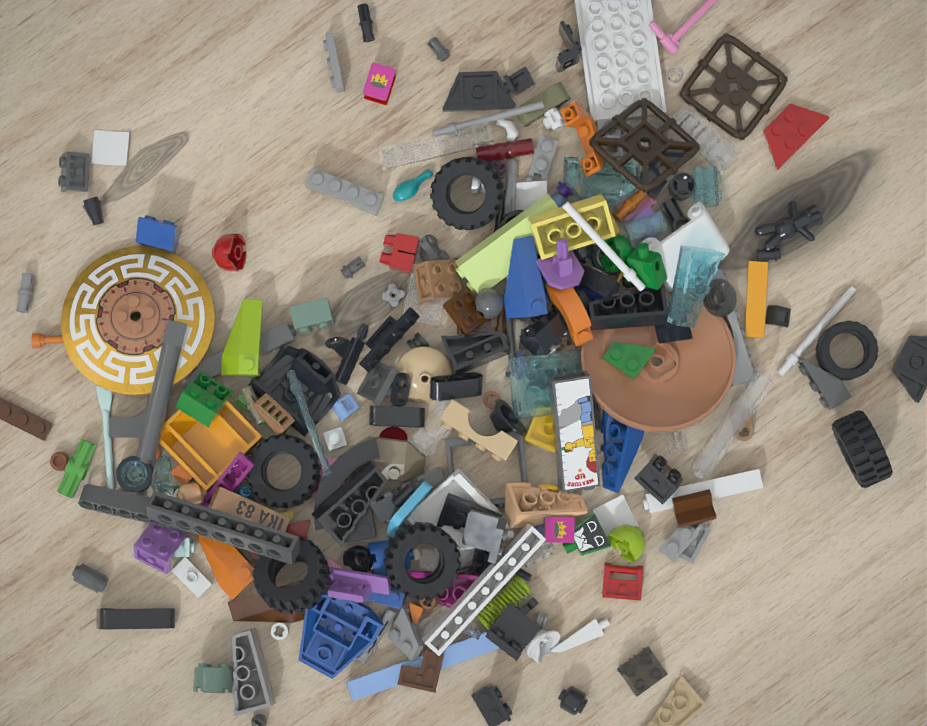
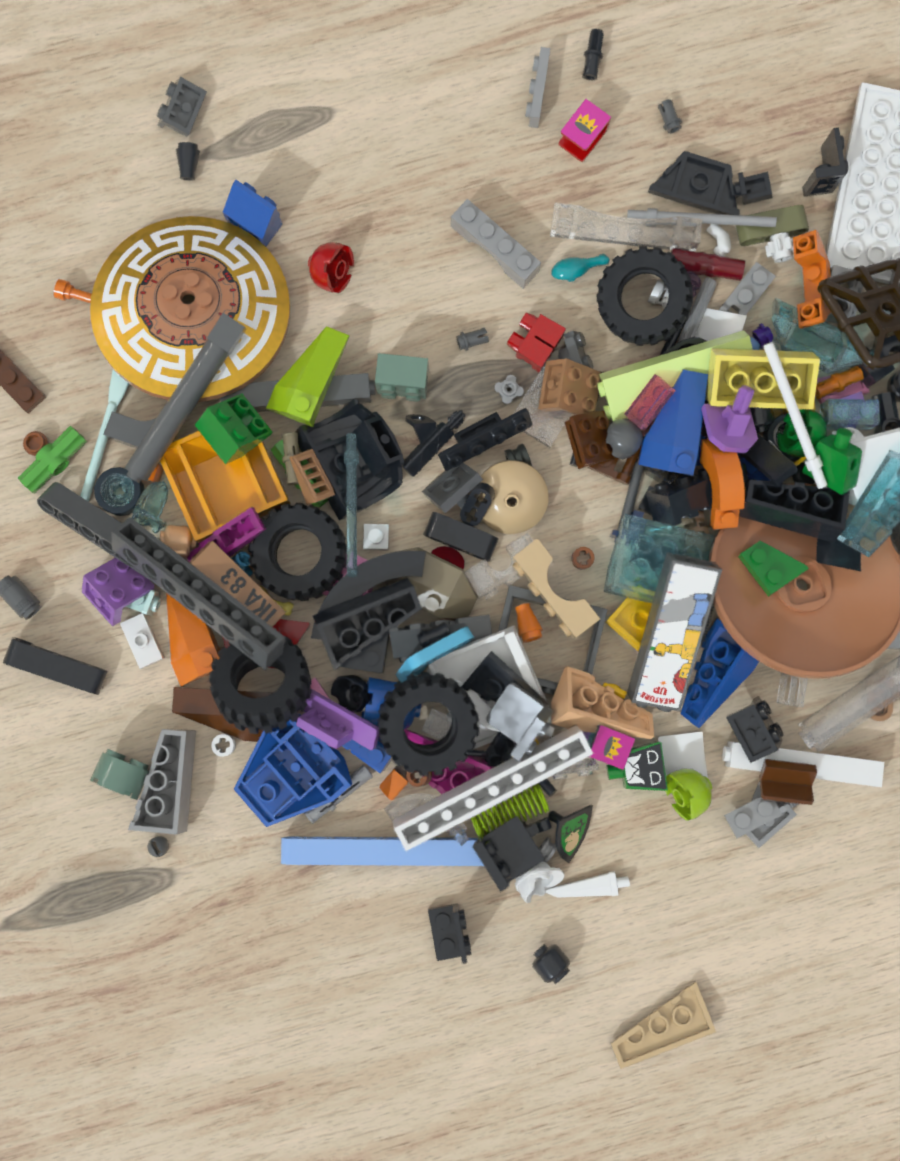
camera: 20 degrees right, 0 degrees up
light grey pin [16,273,35,313] -> none
white sticker [91,130,129,166] -> none
orange slope [169,464,194,485] -> none
light blue slope [332,392,360,421] -> none
light grey wing [387,607,424,661] -> none
reddish brown plate [397,650,444,693] -> none
black beam [429,372,483,401] -> none
black wedge [441,331,510,374] -> none
black piece [490,399,527,436] -> none
red plate [602,562,643,601] -> none
clear smoke hinge [617,646,668,697] -> none
none -> orange cone [515,603,543,643]
none -> shield [548,805,593,863]
none -> clear pink plate [624,374,676,431]

